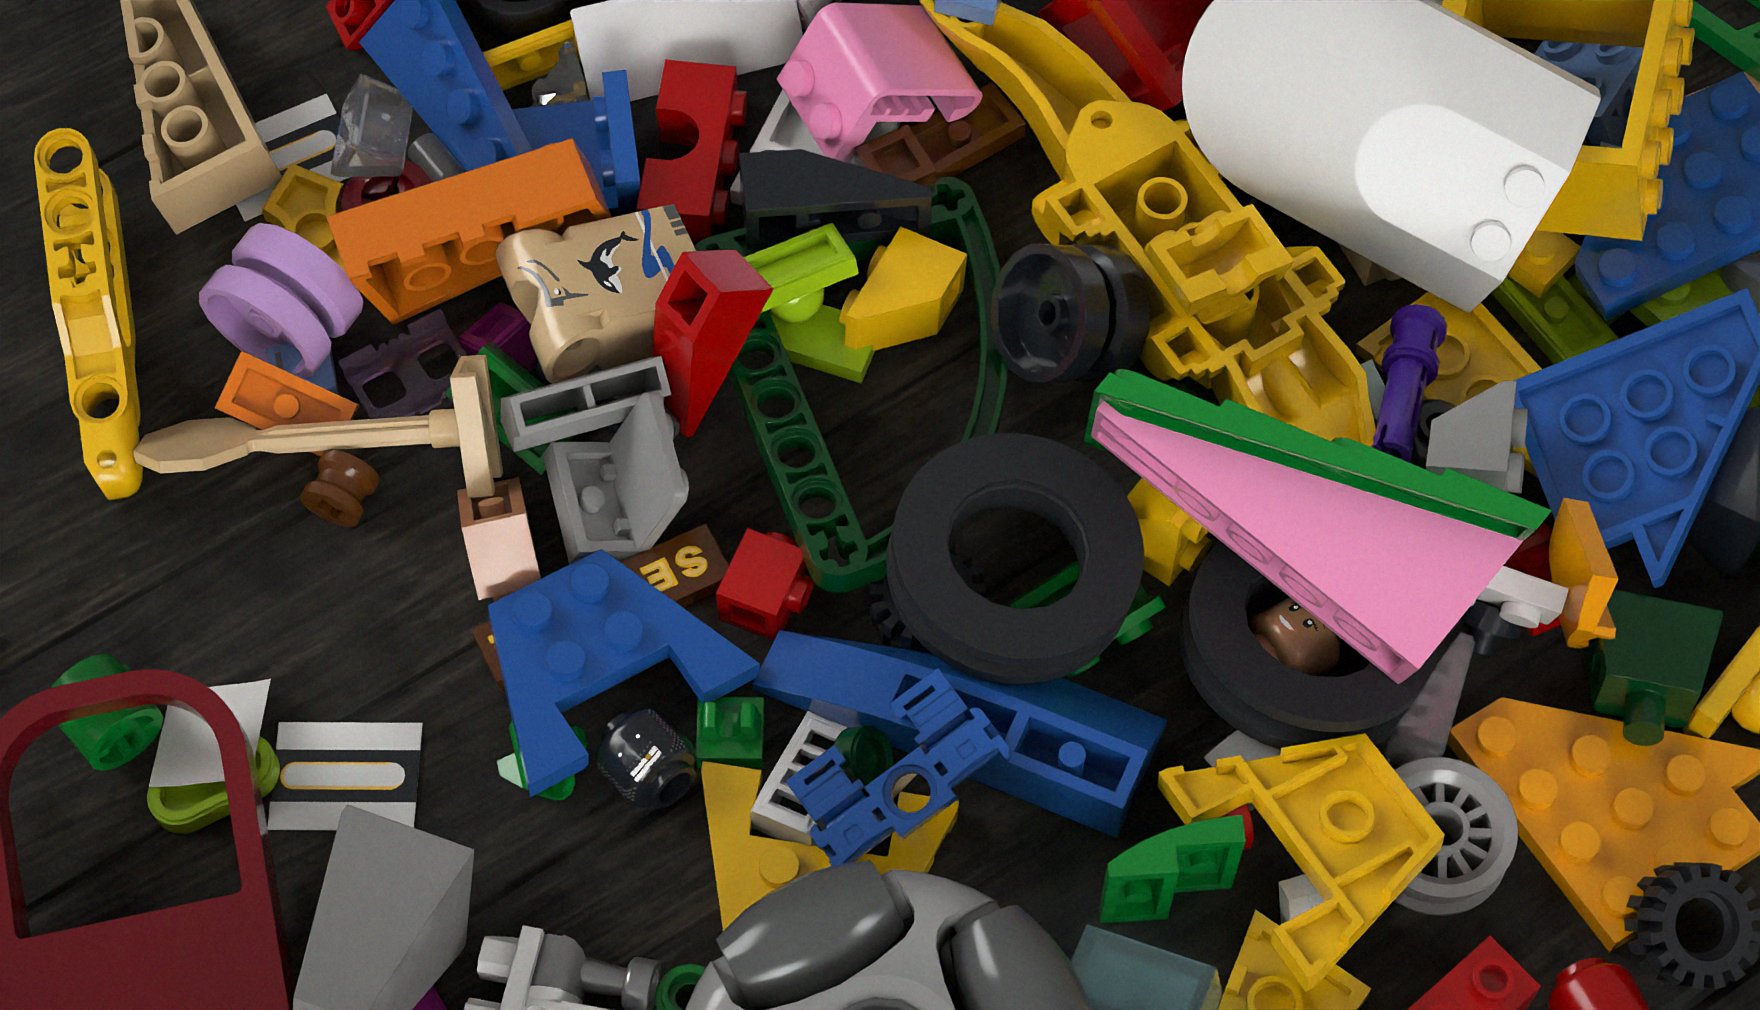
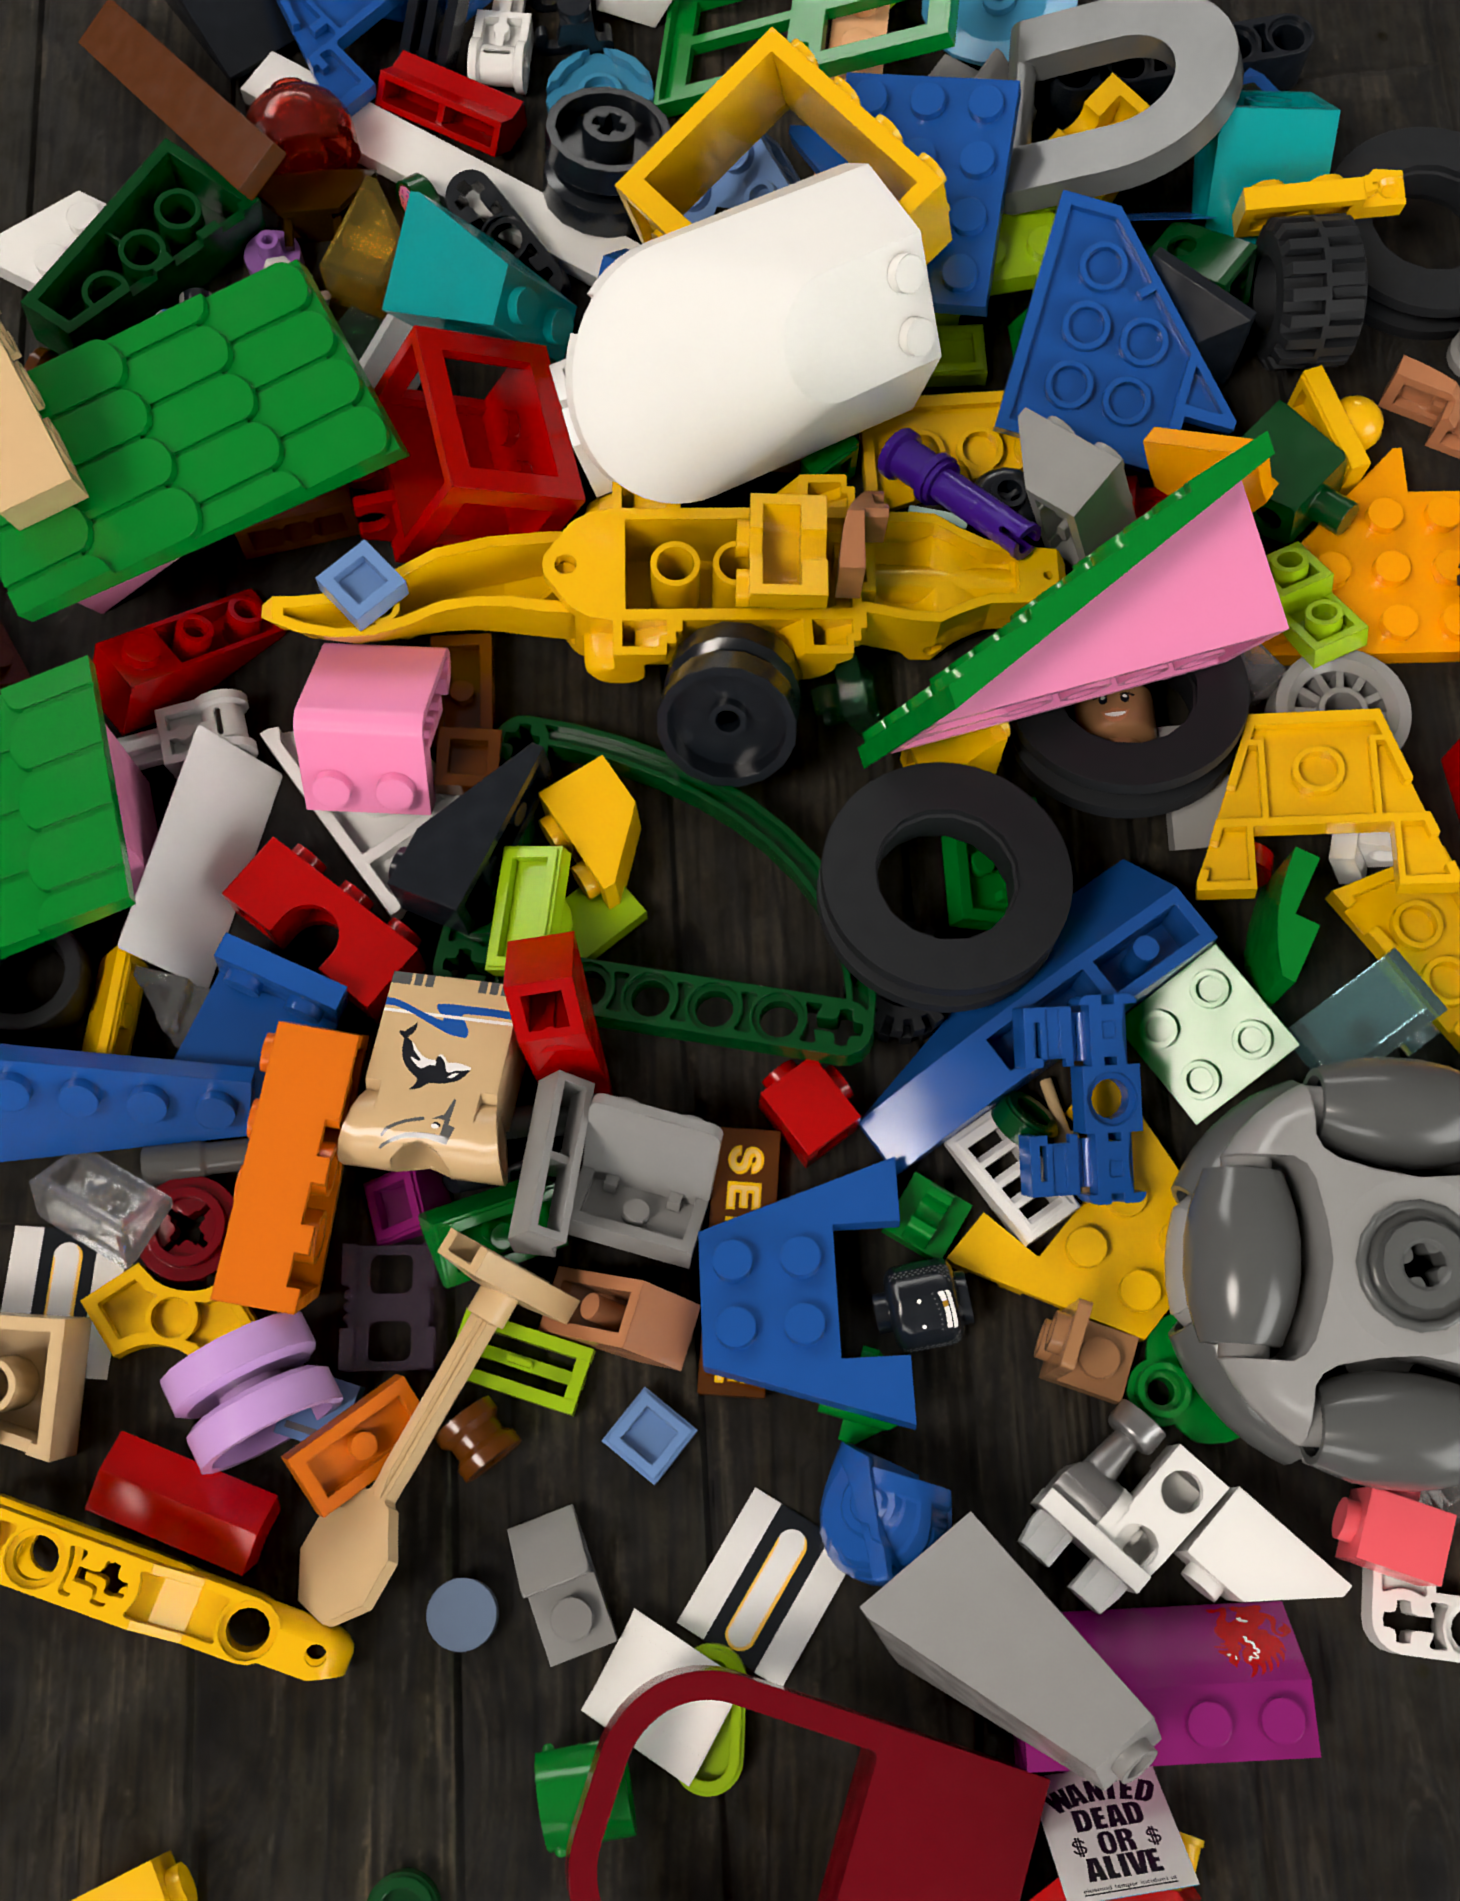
camera: 60 degrees left, 10 degrees up
none -> red piece [85,1431,281,1576]
none -> sand blue tile [426,1578,499,1652]
none -> lime tile [456,1309,596,1417]
none -> light grey slope [507,1504,619,1667]
none -> medium blue tile [602,1387,698,1486]
none -> green tile [799,436,859,481]
none -> blue helmet [820,1441,952,1587]
none -> nougat slope [835,491,889,598]
none -> medium nougat bracket [1034,1298,1139,1405]
none -> hinge [1125,943,1301,1125]
none -> lime slope [1266,541,1369,669]

